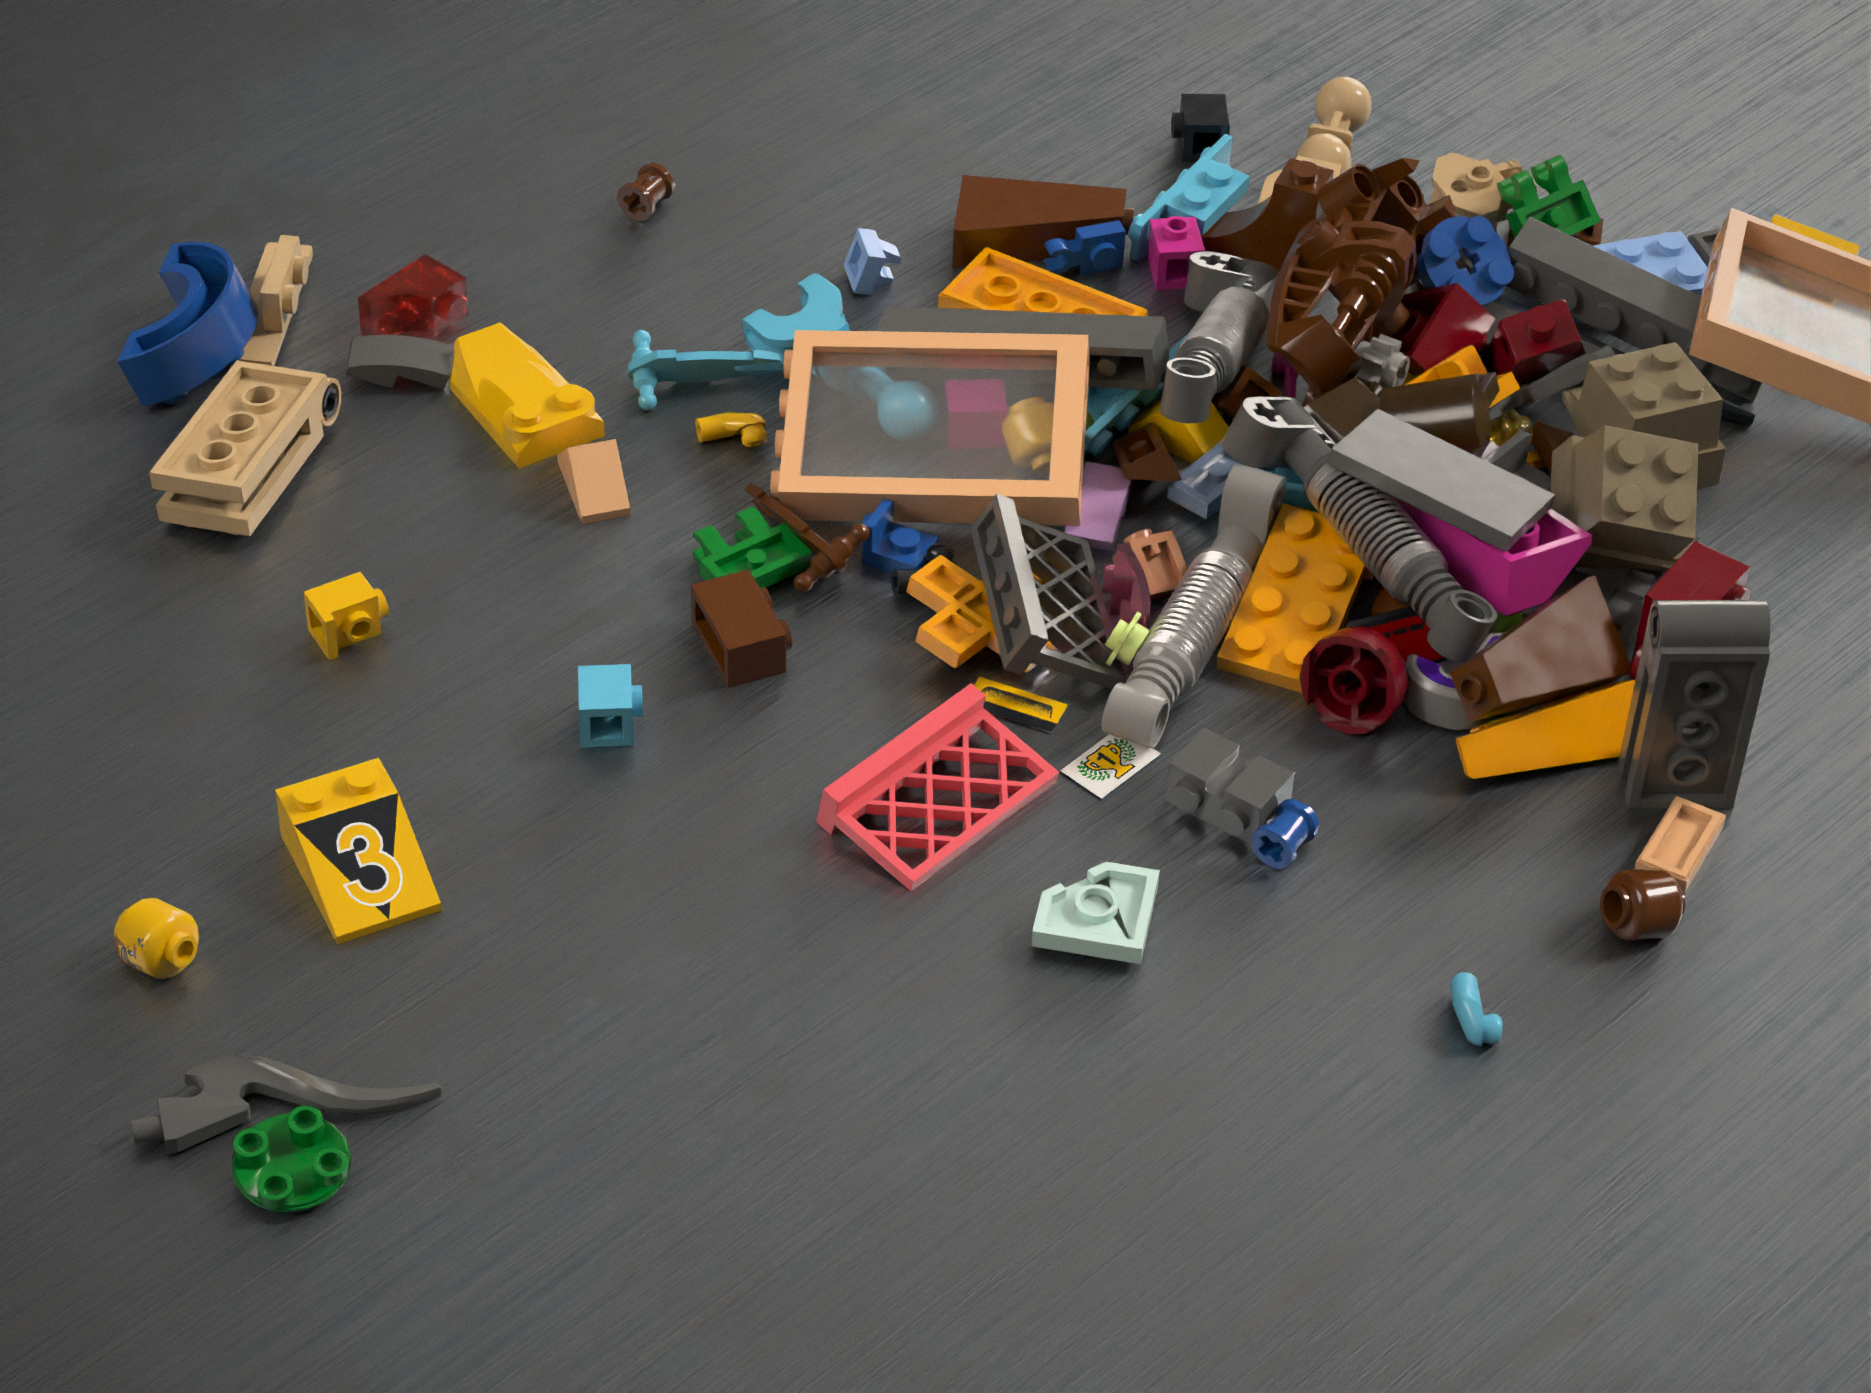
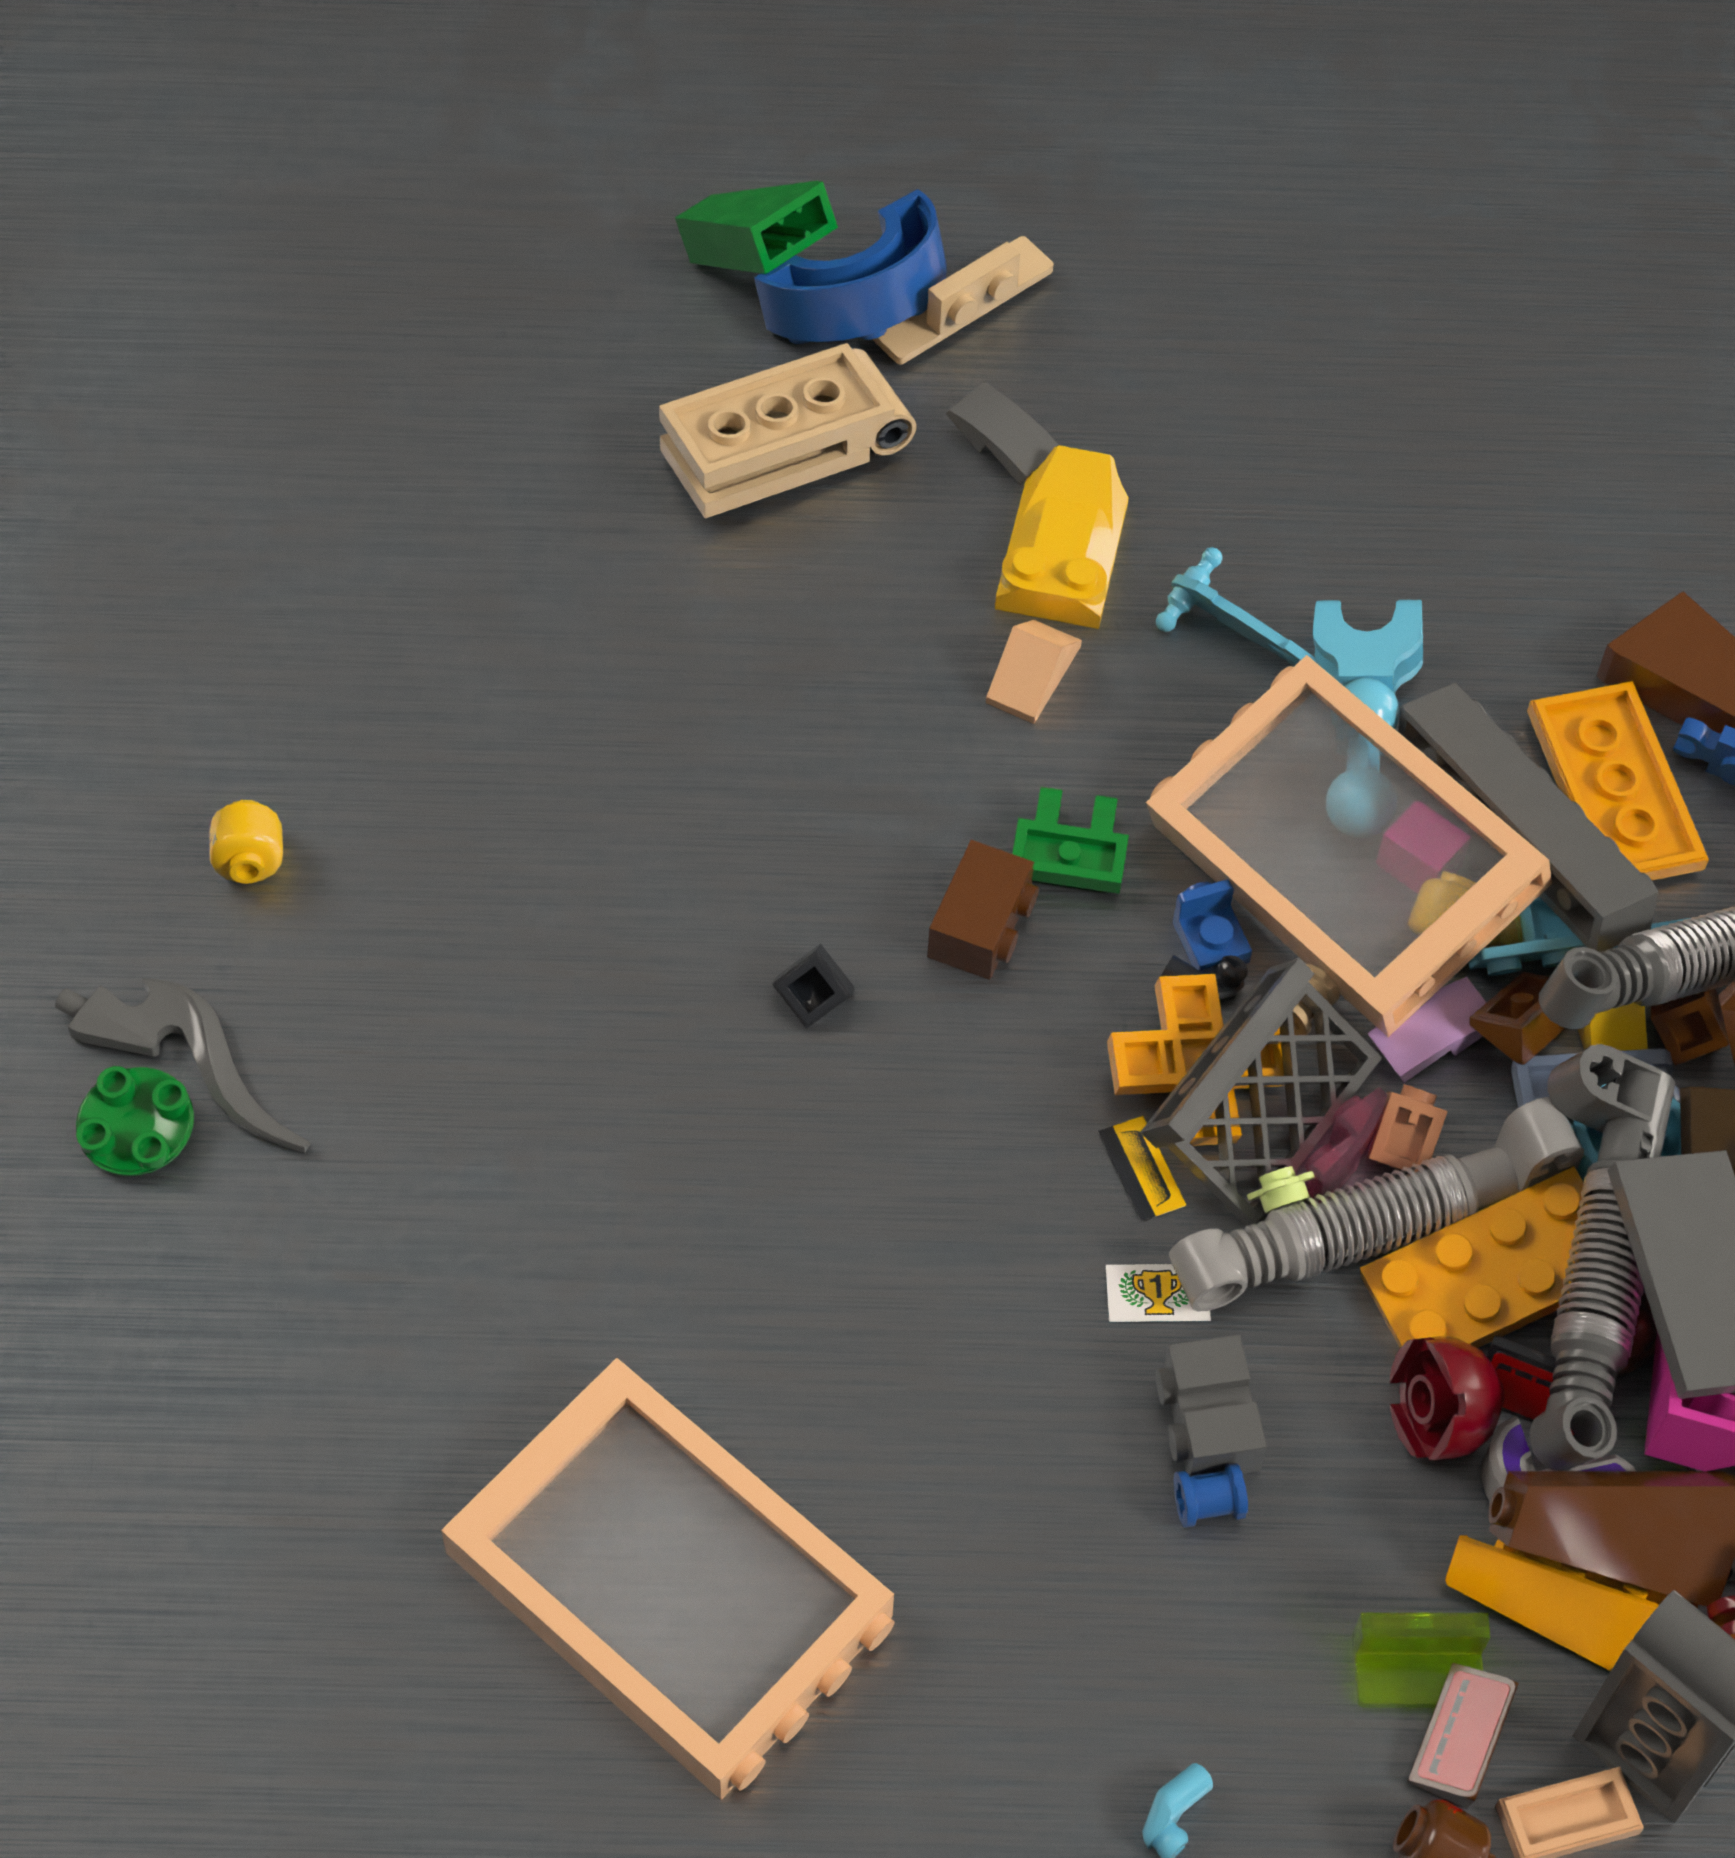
camera: 45 degrees right, 15 degrees up
yellow slope [275,758,442,945] -> none
yellow brick [304,572,389,660] -> none
clear red arch [358,254,468,336] -> none
medium azure brick [578,664,643,748] -> none
reddish brown bush [617,162,675,221] -> none
yellow arm [695,412,768,447] -> none
reddish brown piece [744,483,870,593] -> none
coral fence [816,683,1059,892] -> none
light blue tile [843,228,901,295] -> none
light aqua plate [1031,862,1160,964] -> none
none -> window [441,1358,895,1800]
none -> green slope [674,180,838,274]
none -> black slope [772,943,855,1029]
none -> clear neon green panel [1352,1612,1491,1708]
none -> slope [1407,1663,1519,1809]

